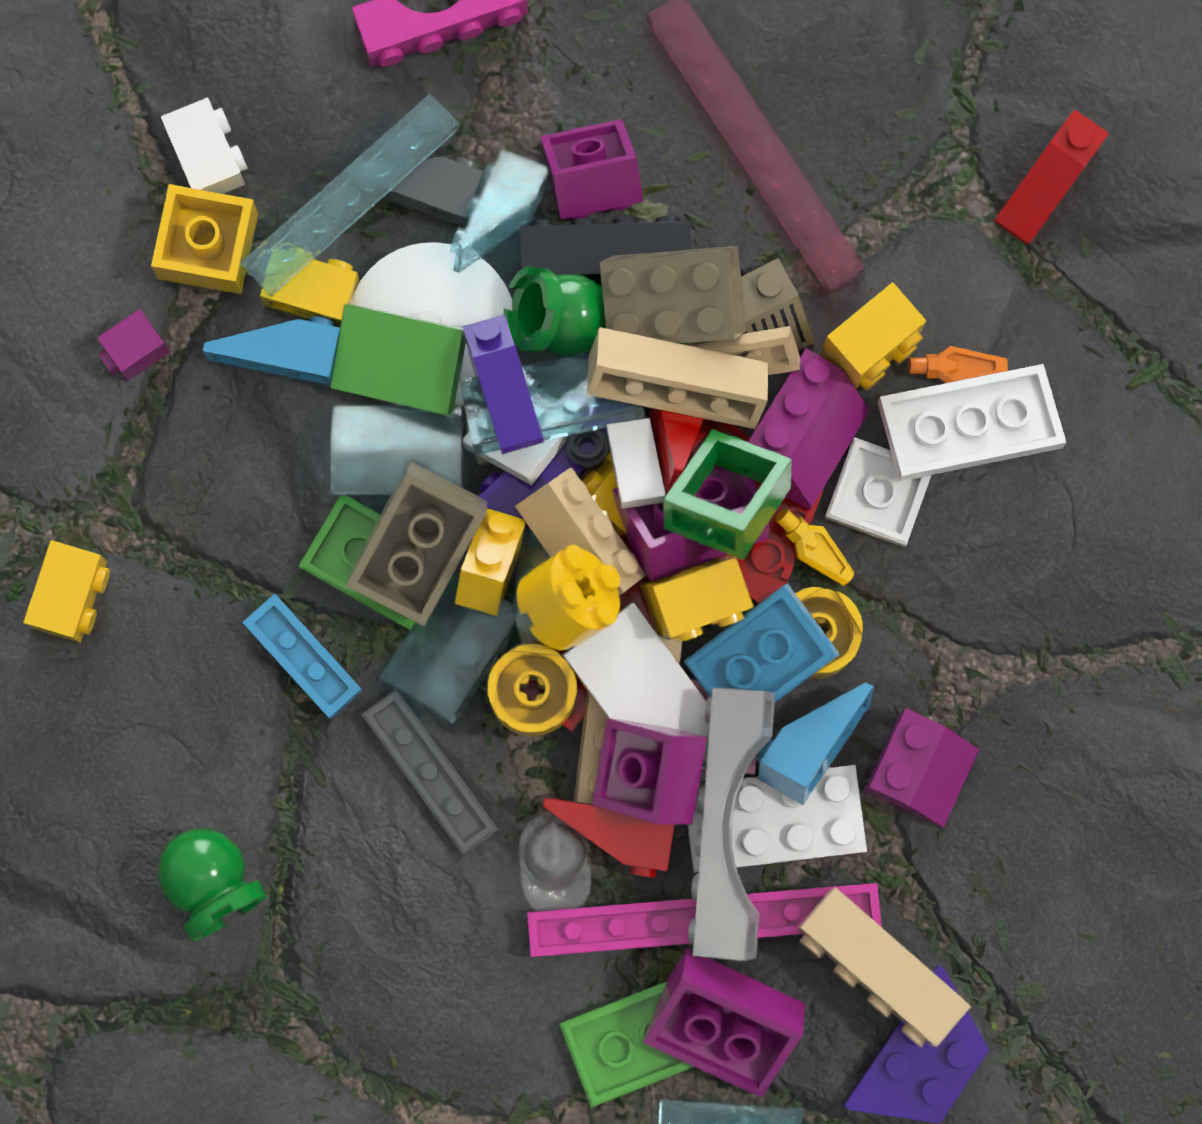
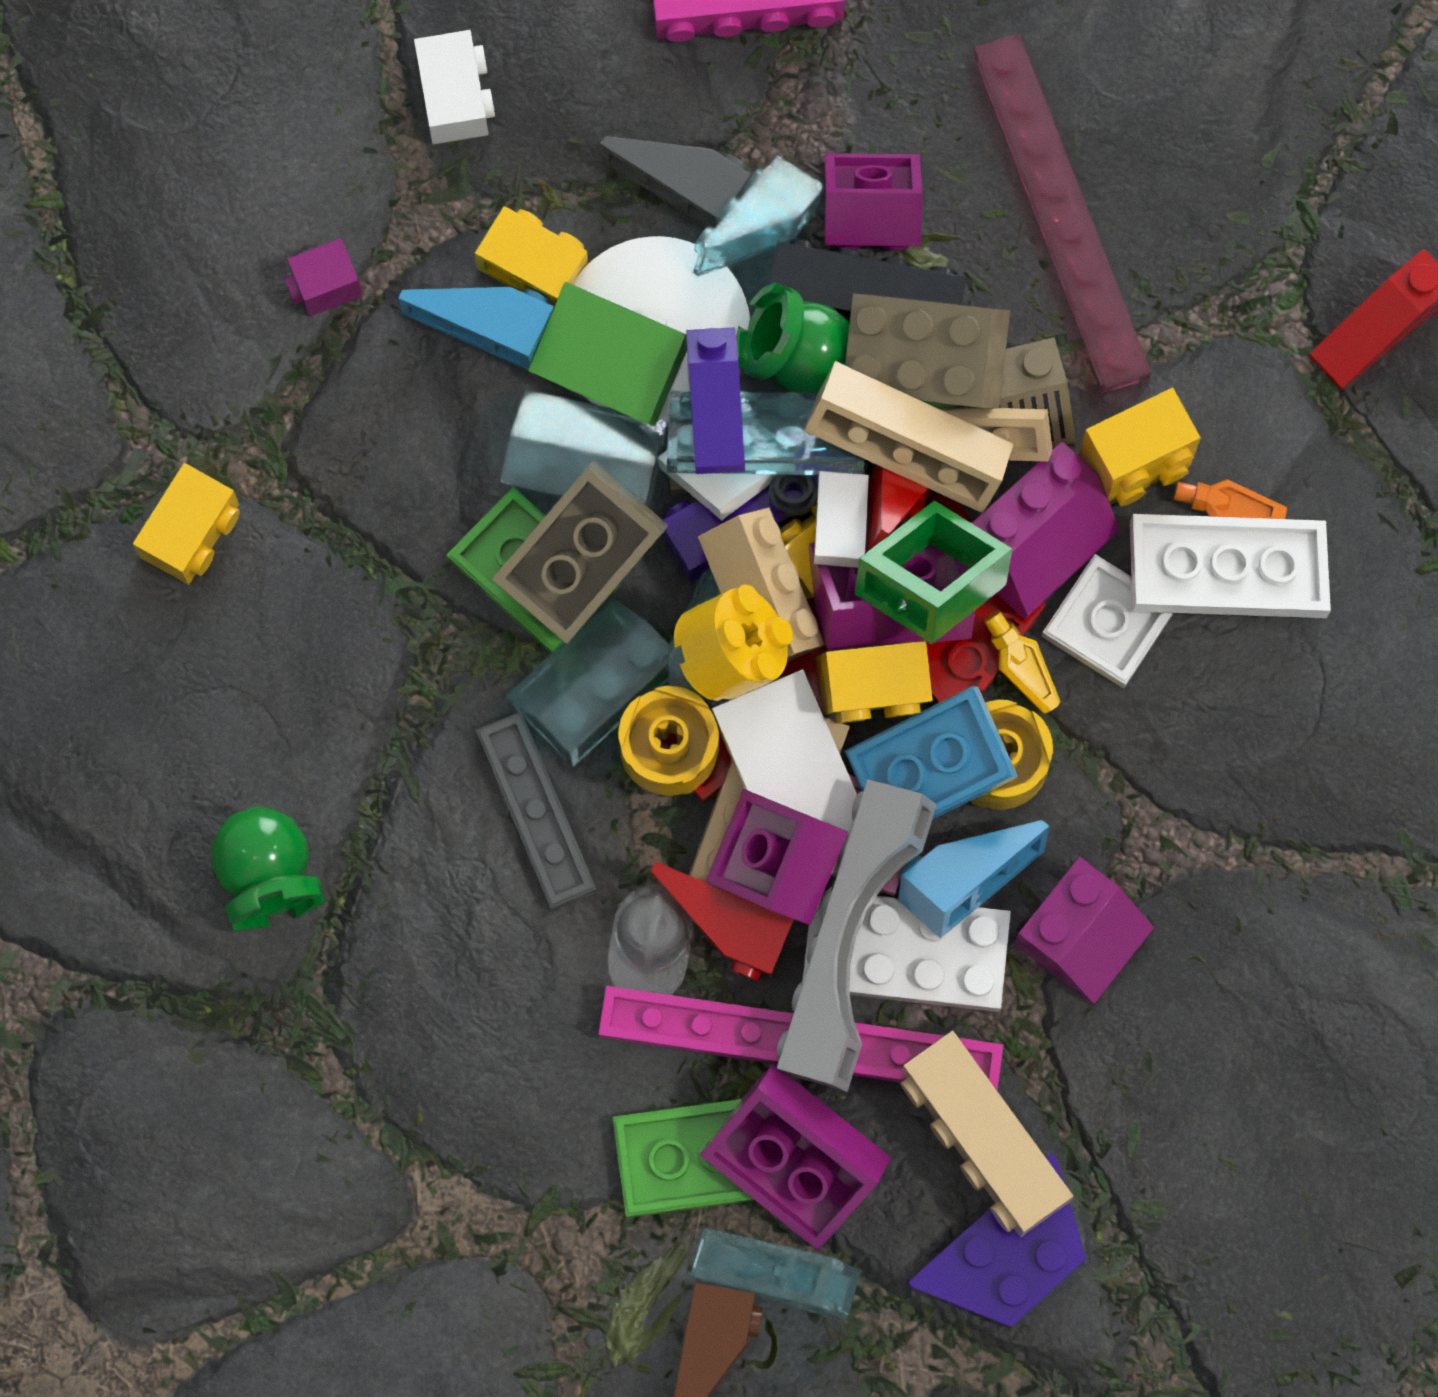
camera: 20 degrees right, 5 degrees down
yellow brick [151,184,258,294] -> none
clear light blue plate [240,93,460,297] -> none
dark azure plate [242,594,363,720] -> none
yellow brick [455,508,526,616] -> none

